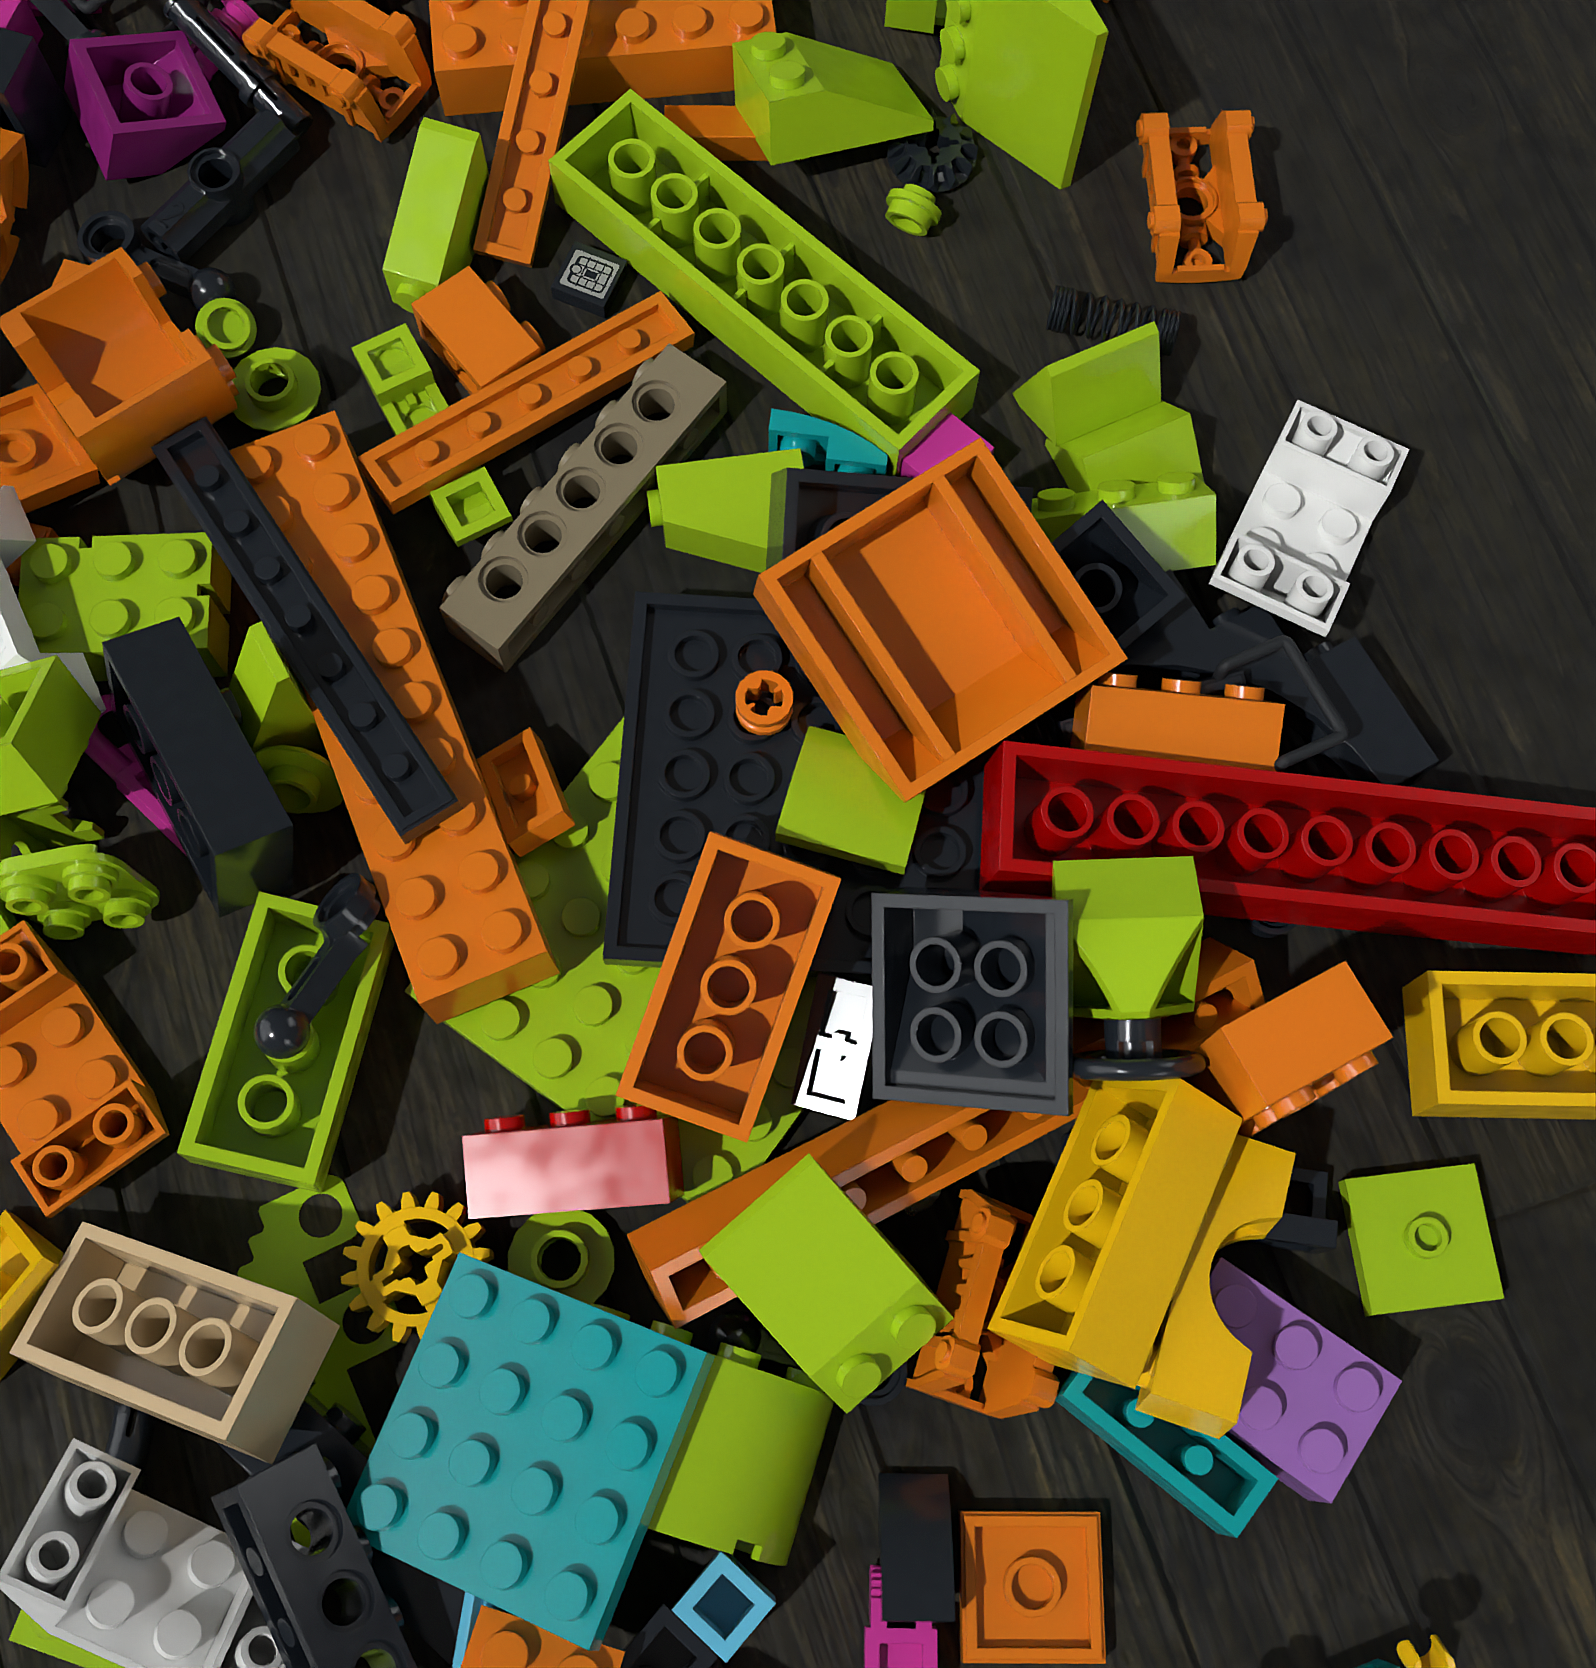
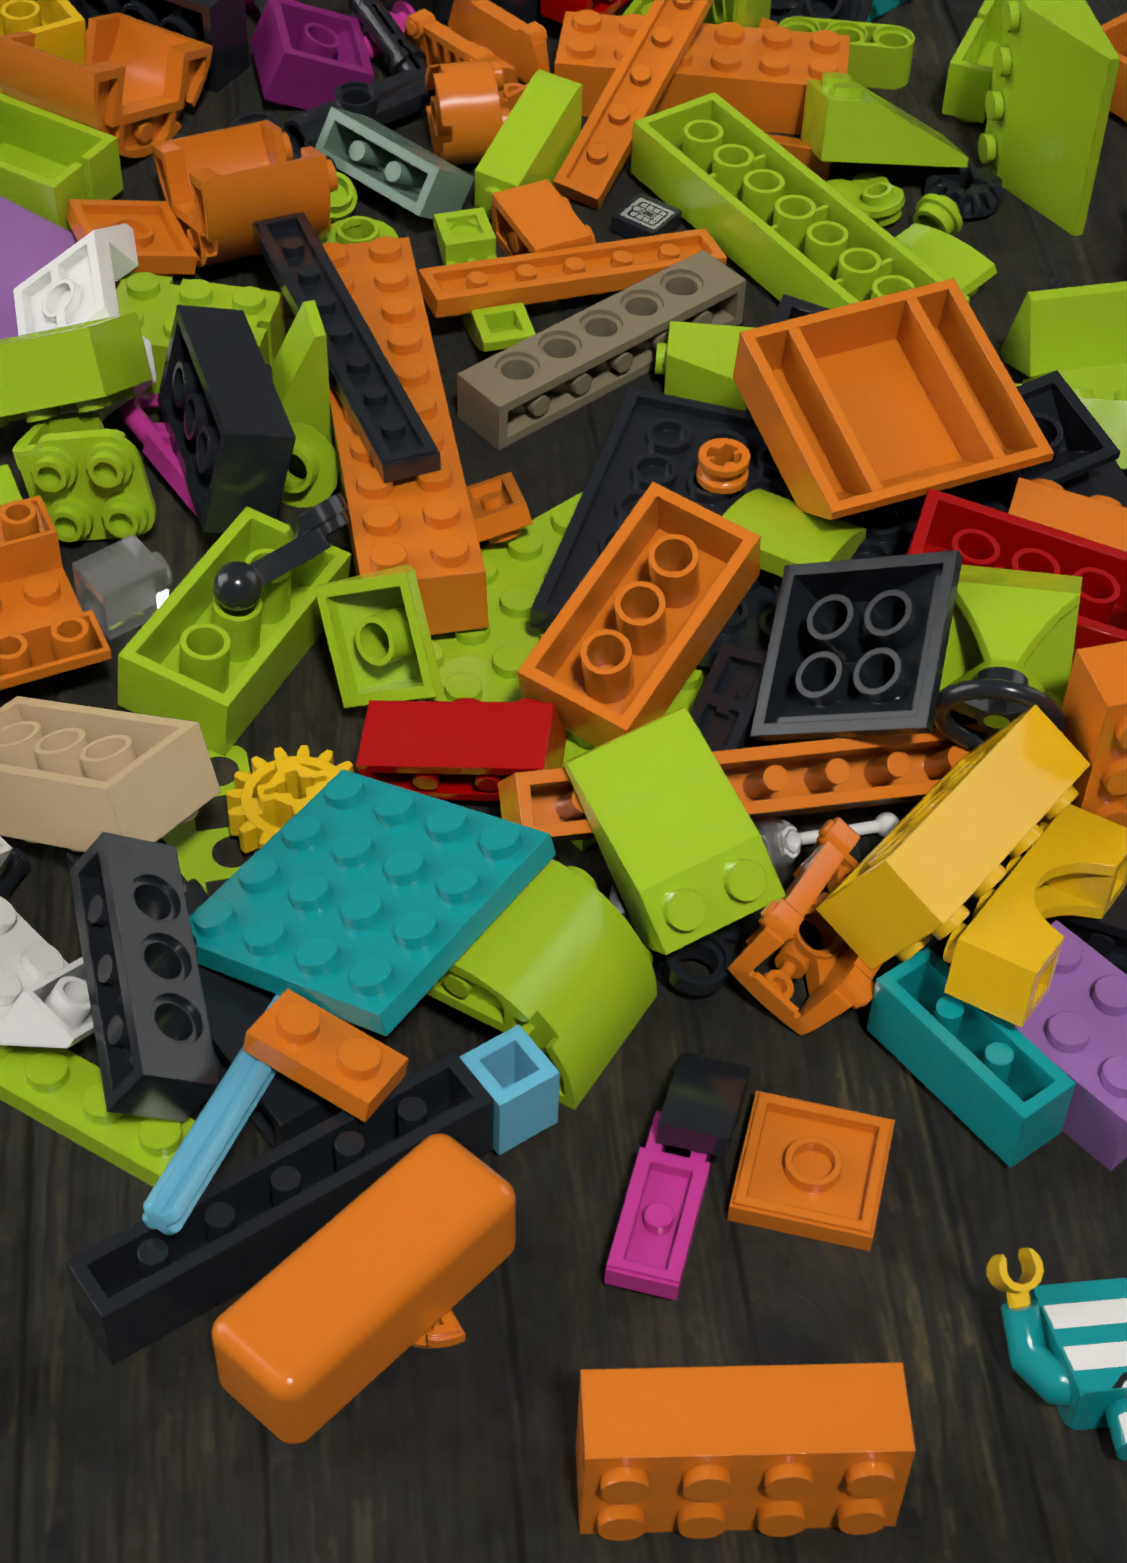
camera: 15 degrees right, 25 degrees down
none -> clear brick [72,534,172,640]
none -> lime slope [314,564,444,708]
none -> sand green brick [315,107,475,219]
none -> orange brick [425,59,510,166]
none -> lime plate [826,173,905,226]
none -> lime slope [895,223,997,297]

